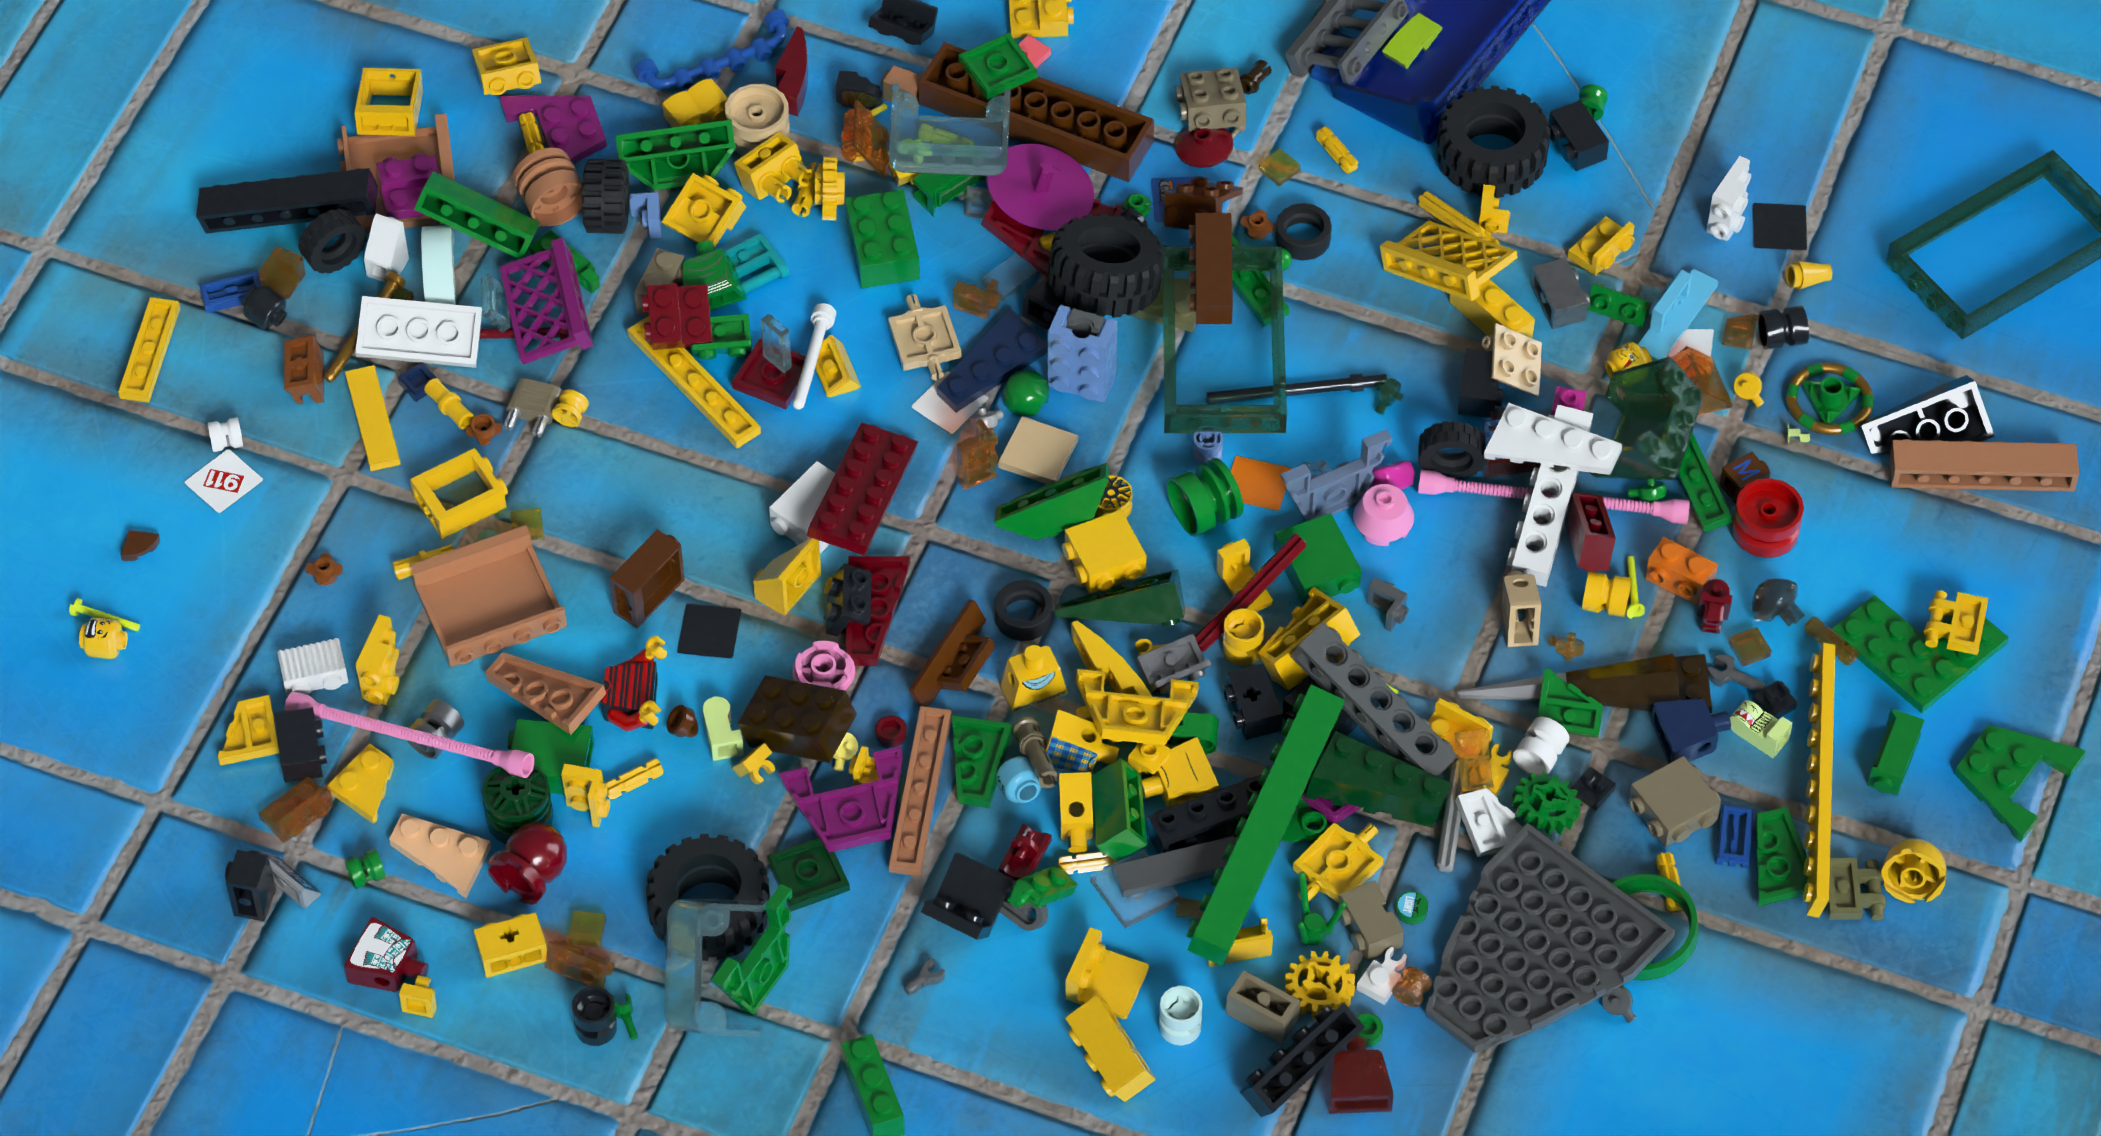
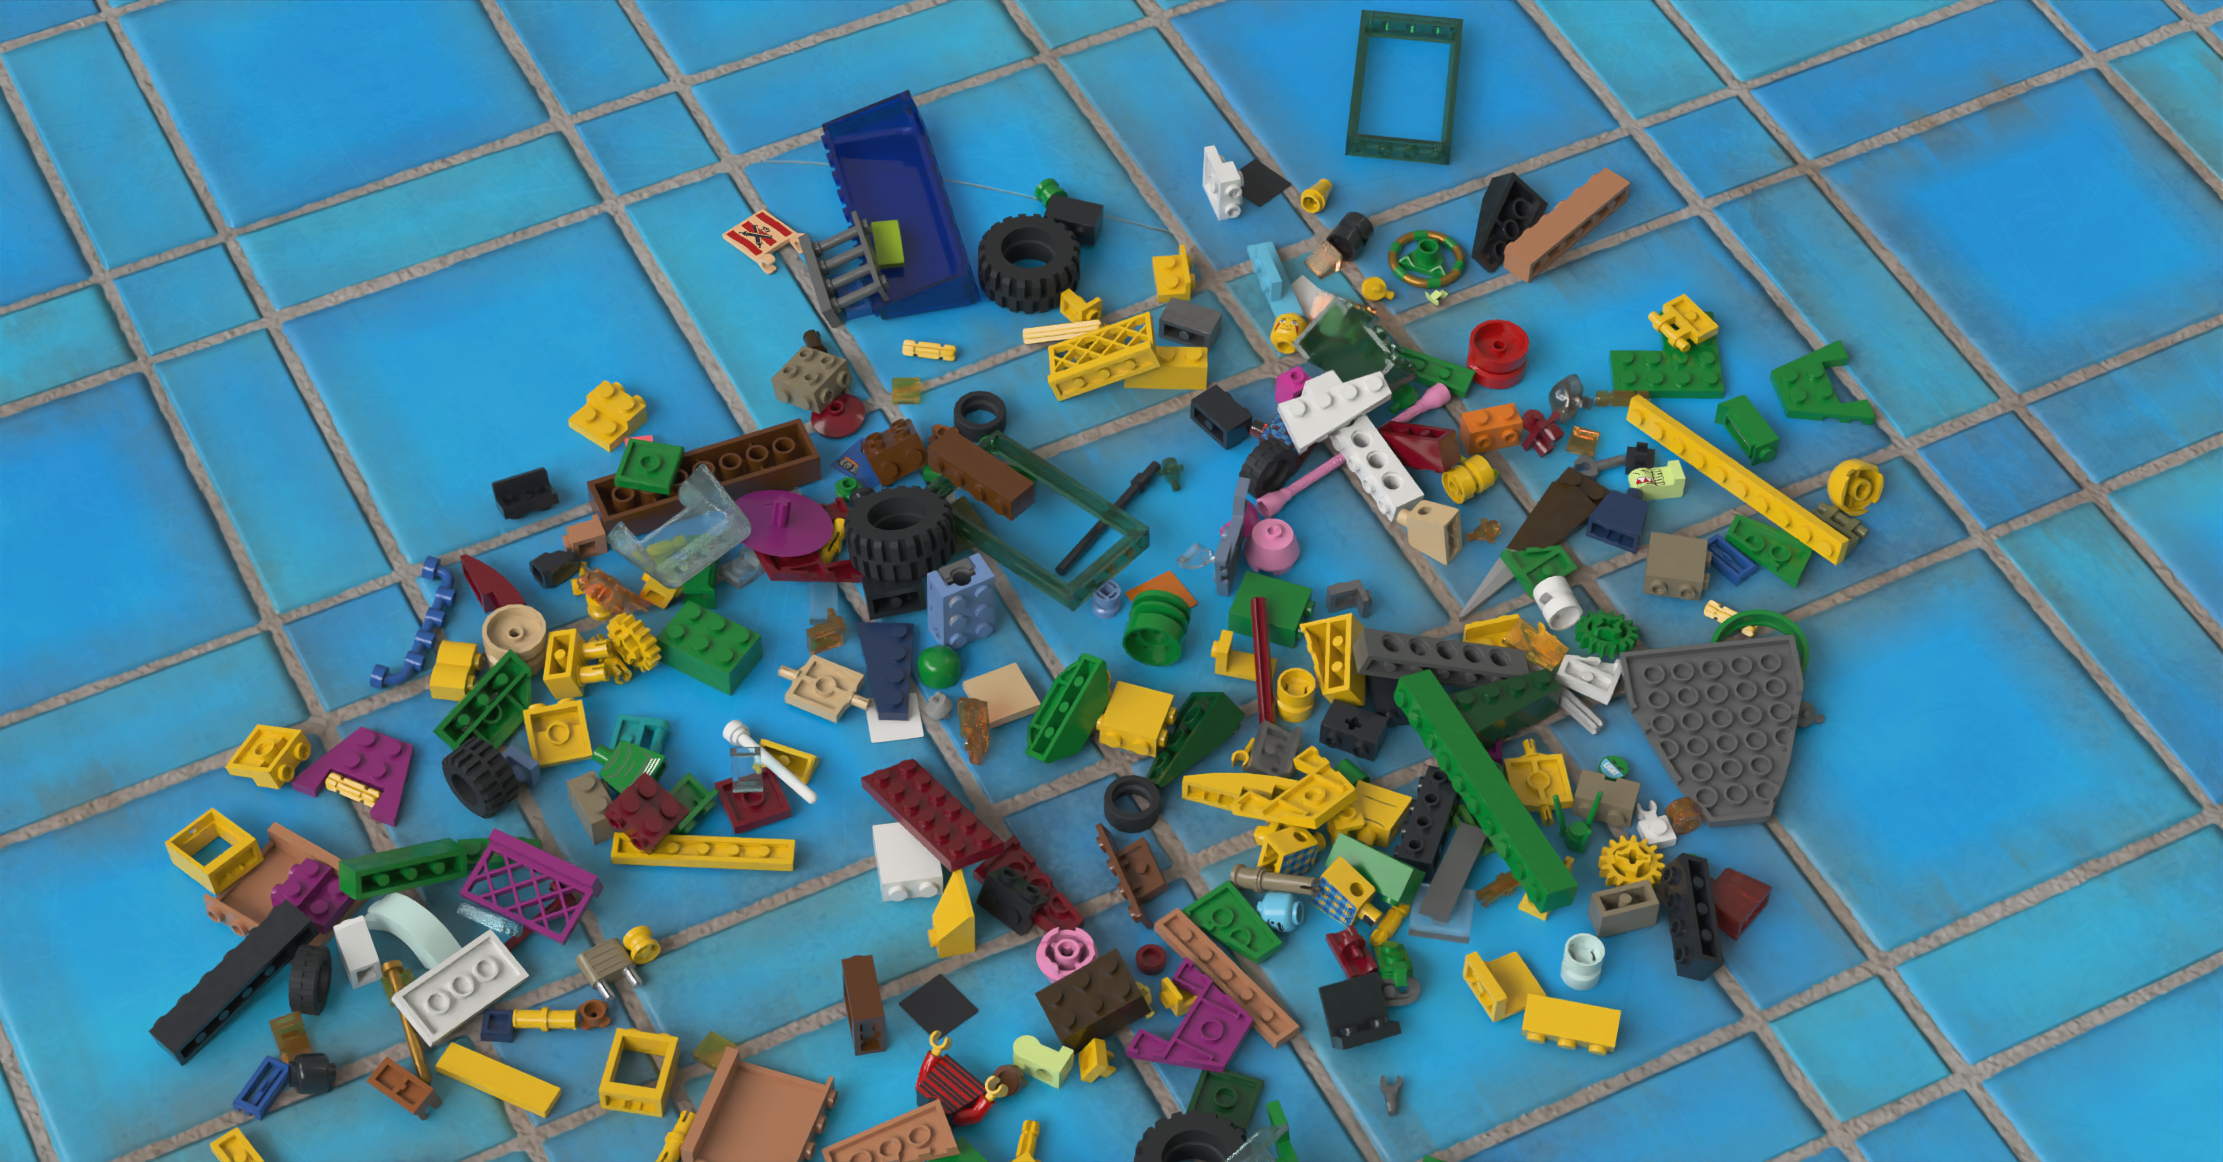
camera: 50 degrees left, 5 degrees down
nougat wheel [512,147,582,227] -> none
yellow torso [1001,645,1068,713] -> none
tan hinge [1482,323,1542,397] -> none
black tile [1571,767,1616,811] -> none
green hinge [1587,283,1652,328] -> none
reddish brown brick [1719,452,1770,504] -> none

